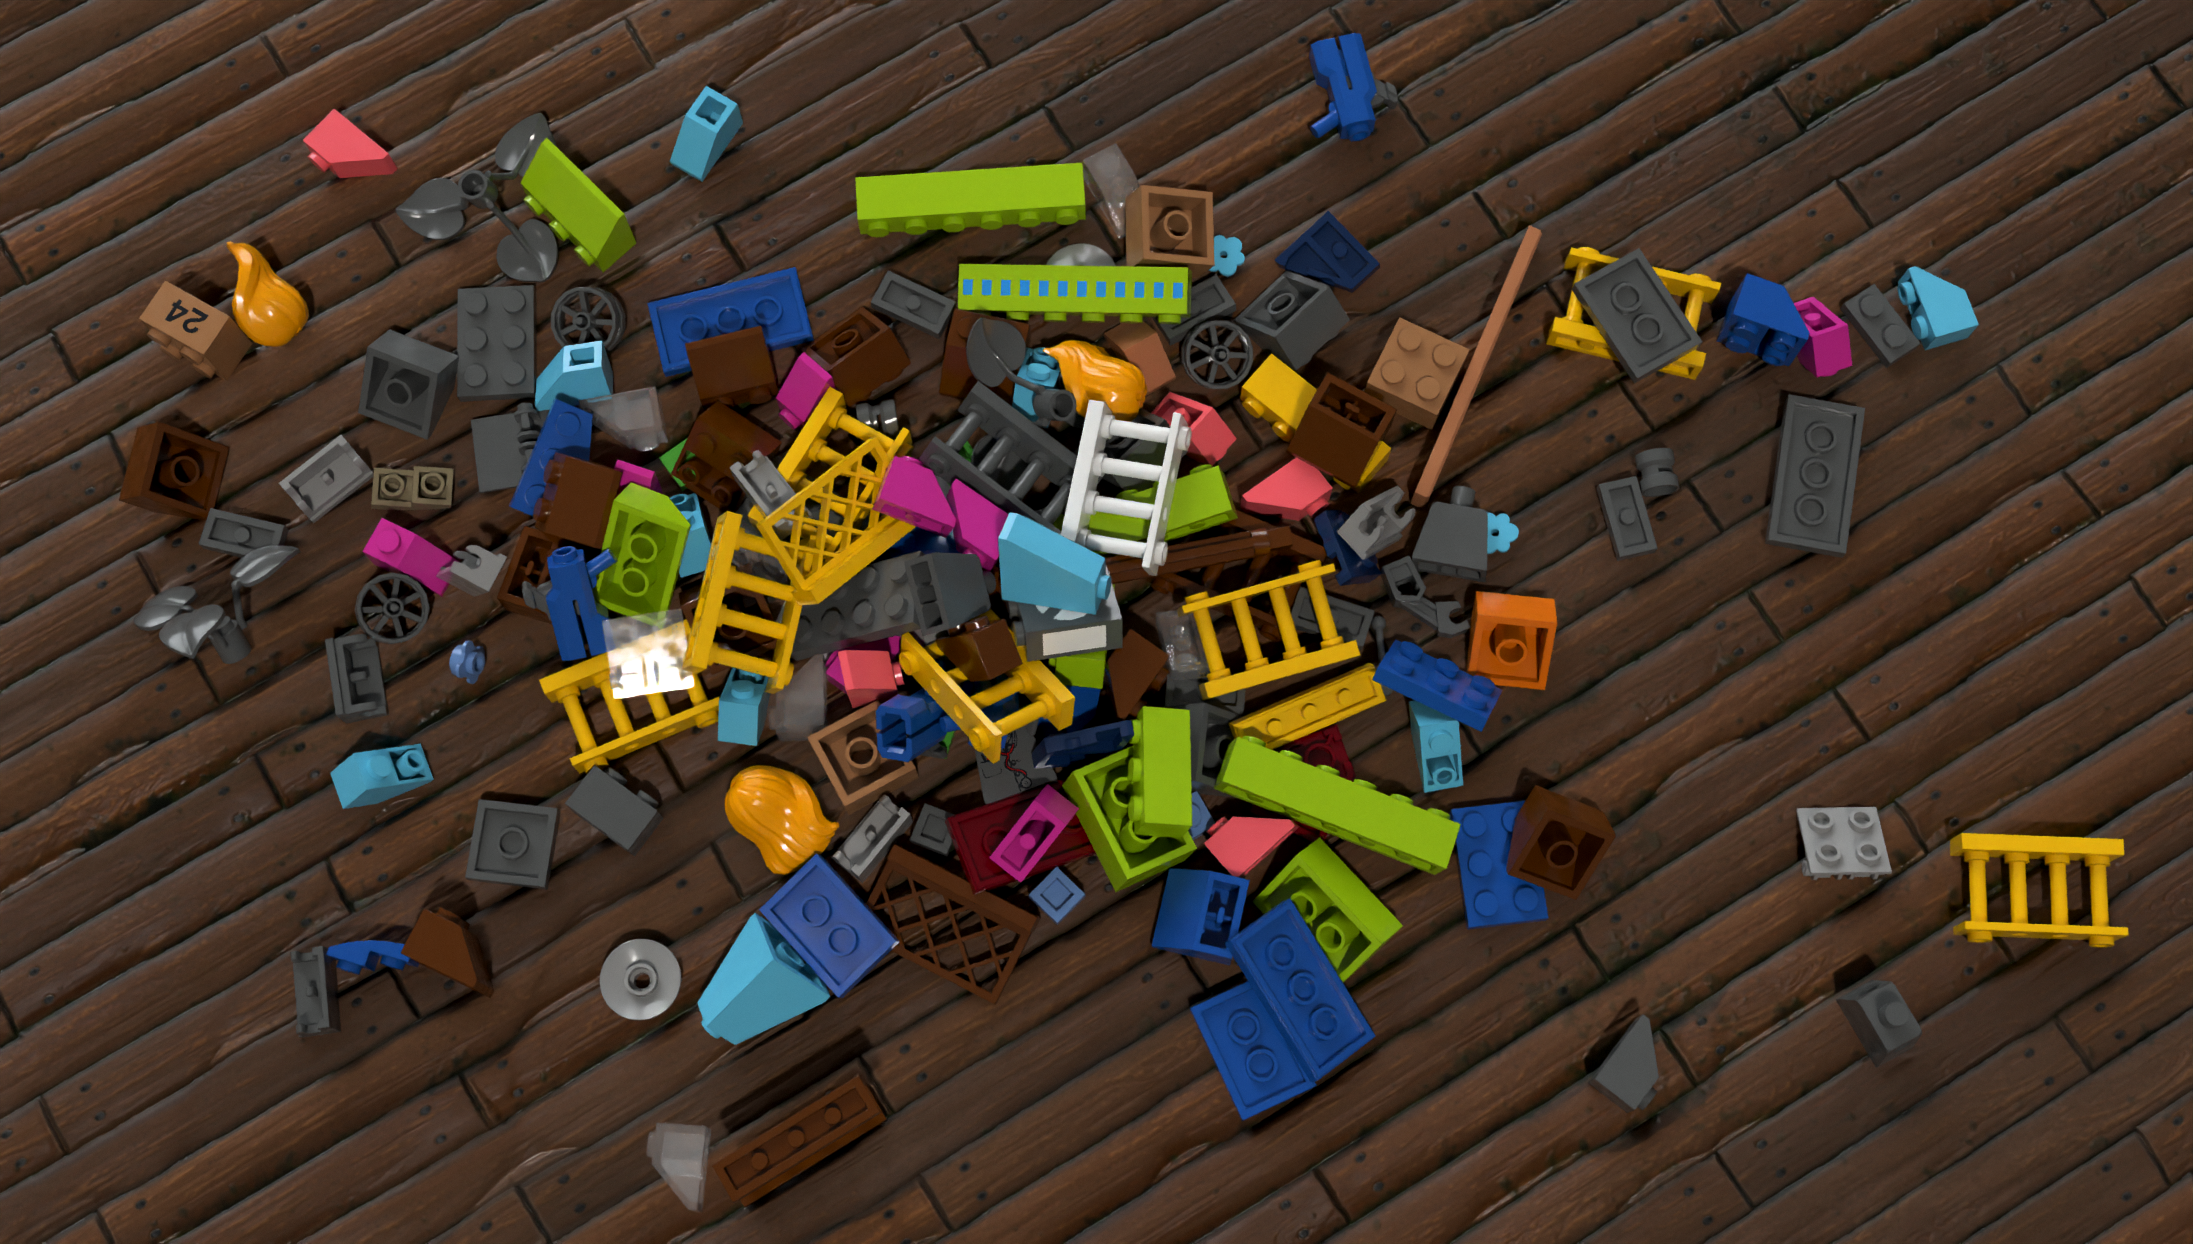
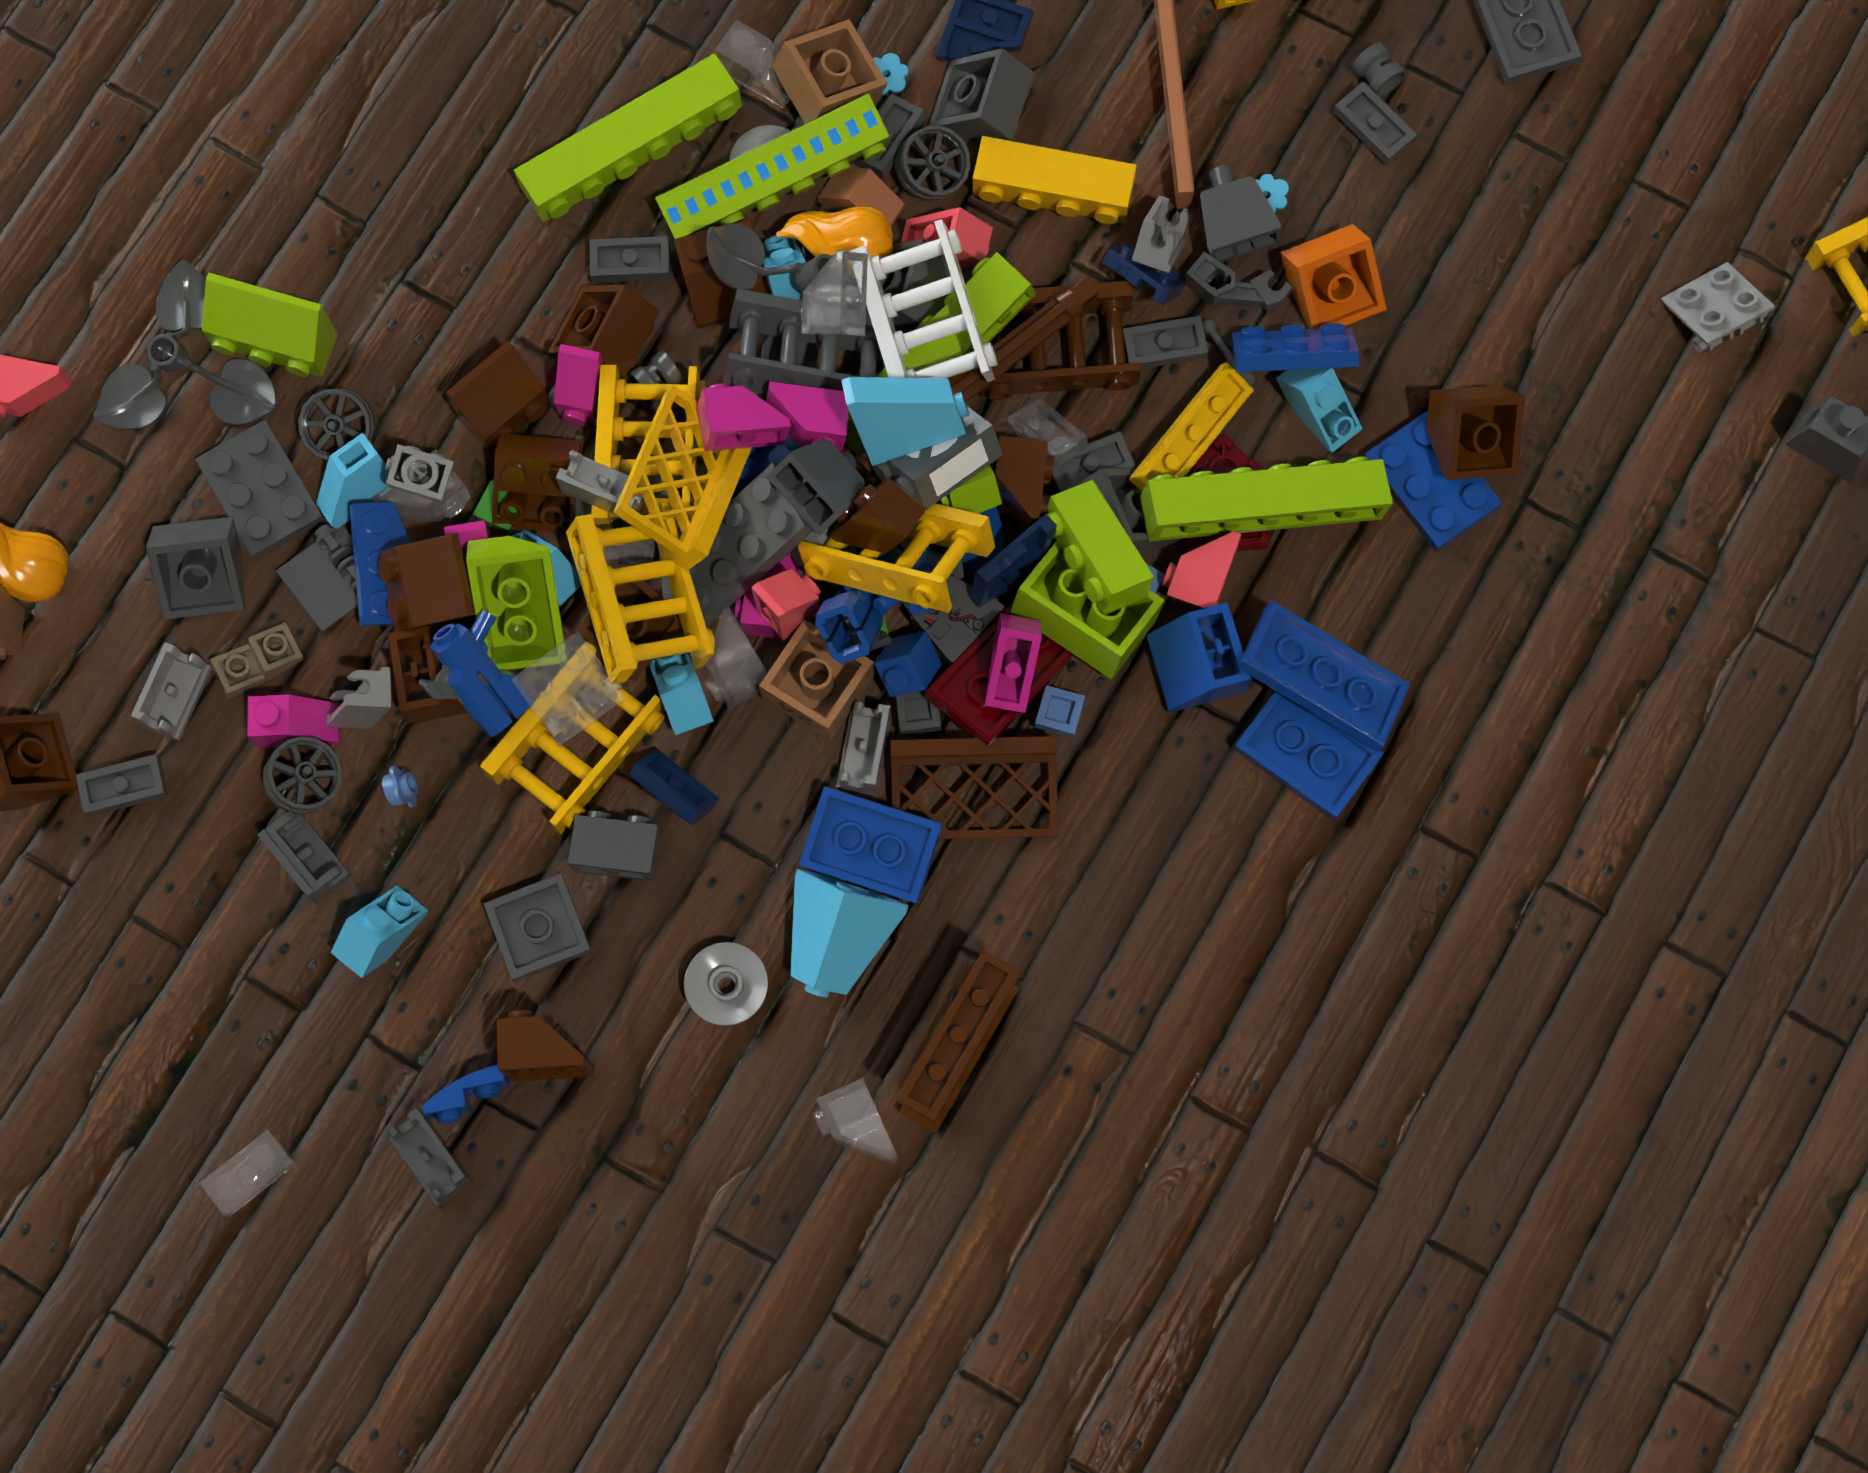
camera: 25 degrees left, 0 degrees up
dark grey plant [134,545,301,664] -> none
blue tile [647,267,814,377] -> none
medium azure slope [670,86,743,182] -> none
light orange piece [725,765,840,875] -> none
yellow fence [1176,560,1360,700] -> none
coral slope [1240,458,1333,521] -> none
lime slope [1252,838,1403,983] -> none
reddish brown slope [1287,372,1397,489] -> none
medium nougat brick [1364,317,1470,430] -> none
dark grey slope [1588,1014,1659,1113] -> none
none -> clear plate [200,1129,296,1218]
none -> light grey head [385,444,456,503]
none -> dark blue plate [629,749,719,825]
none -> clear slope [801,251,868,336]
none -> blue brick [874,630,942,697]

